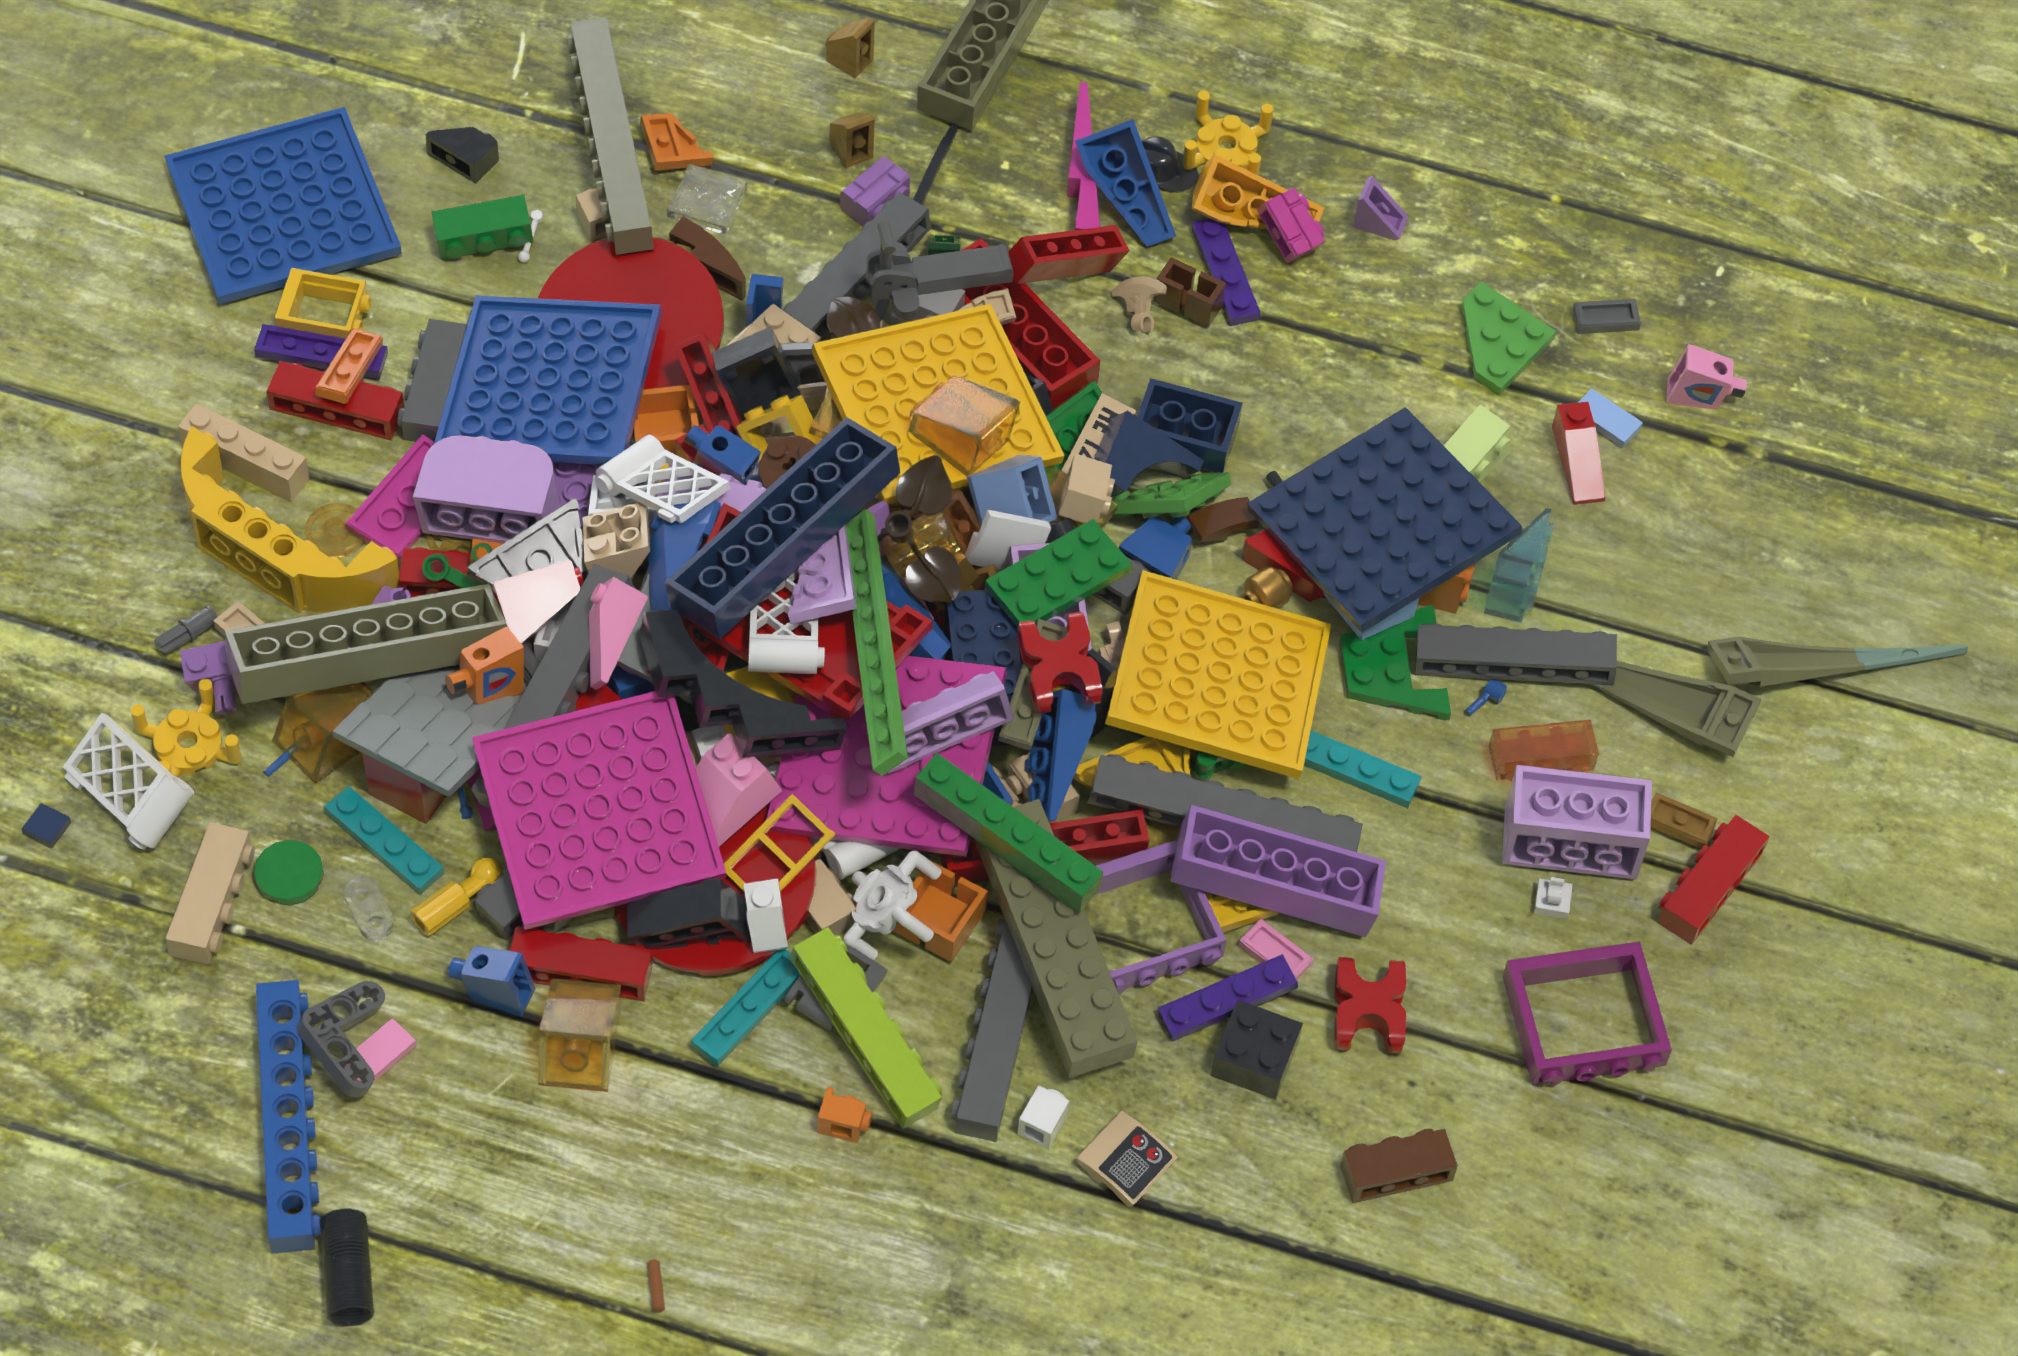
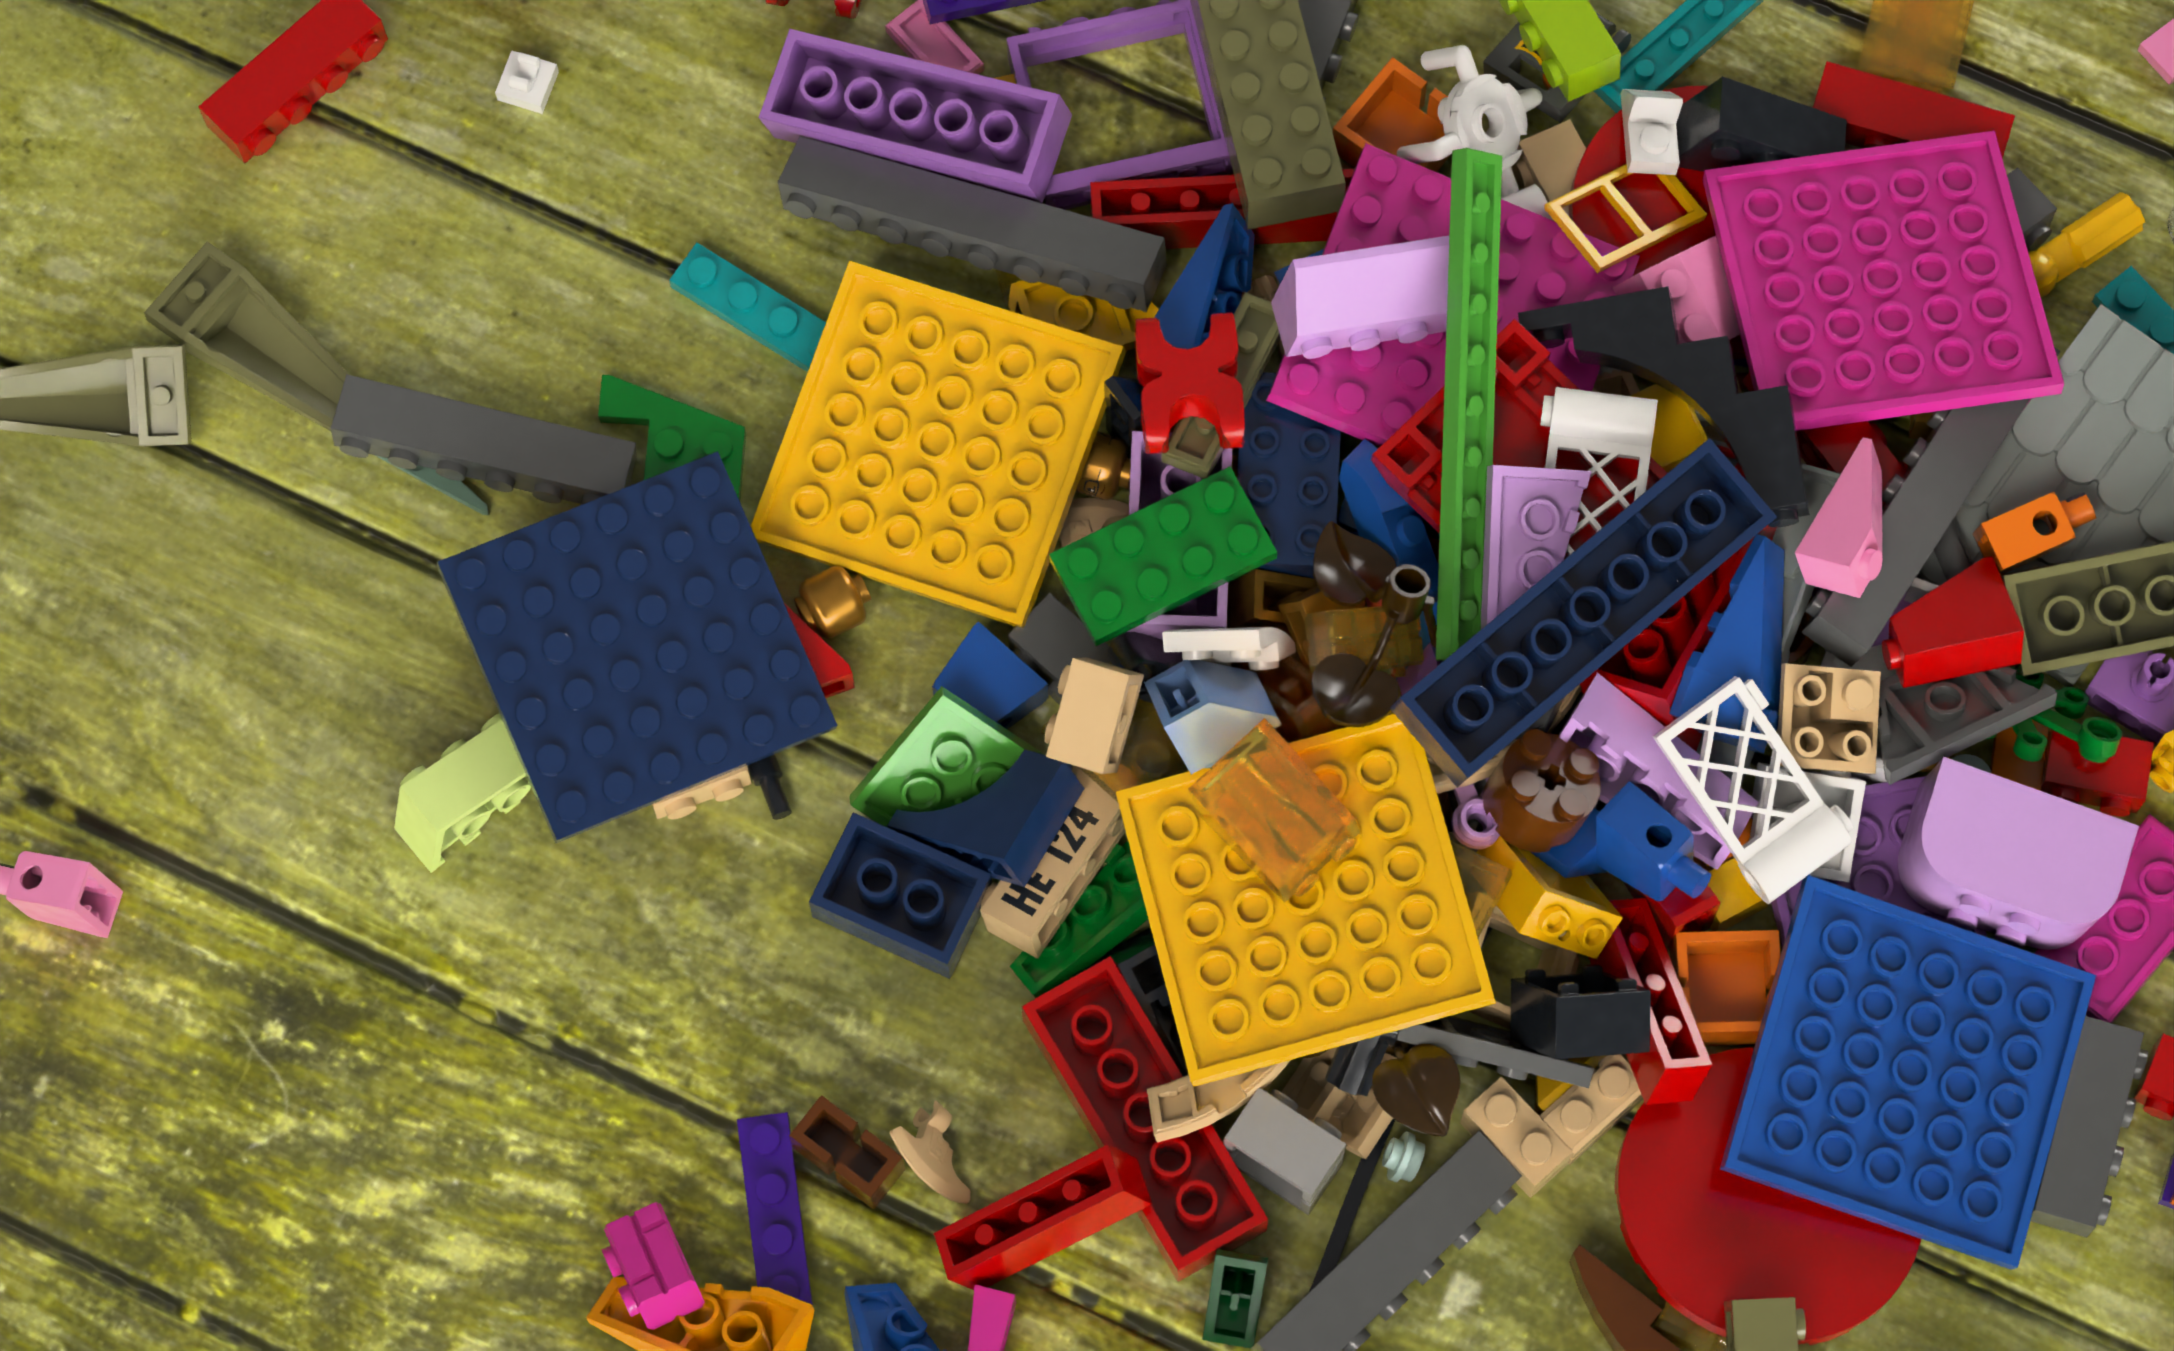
camera: 165 degrees left, 15 degrees up
blue torso [448,946,536,1017] -> none
blue panel [746,274,783,327] -> none
dark grey piece [866,221,1013,320] -> none
green brick [914,753,1103,913] -> none
reddish brown slope [1186,497,1260,542] -> none
medium lavender slope [1353,176,1409,241] -> none
bright green plate [1461,281,1557,396] -> none
blue hand [1465,679,1507,716] -> none
clear light blue slope [1484,508,1555,623] -> none
clear orange brick [1488,720,1599,781] -> none
lavender brick [1502,765,1652,879] -> none
slope [1552,401,1606,505] -> none
dark grey tile [1573,299,1641,334] -> none
light blue tile [1579,388,1643,448] -> none
pearl gold plate [1650,792,1718,849] -> none

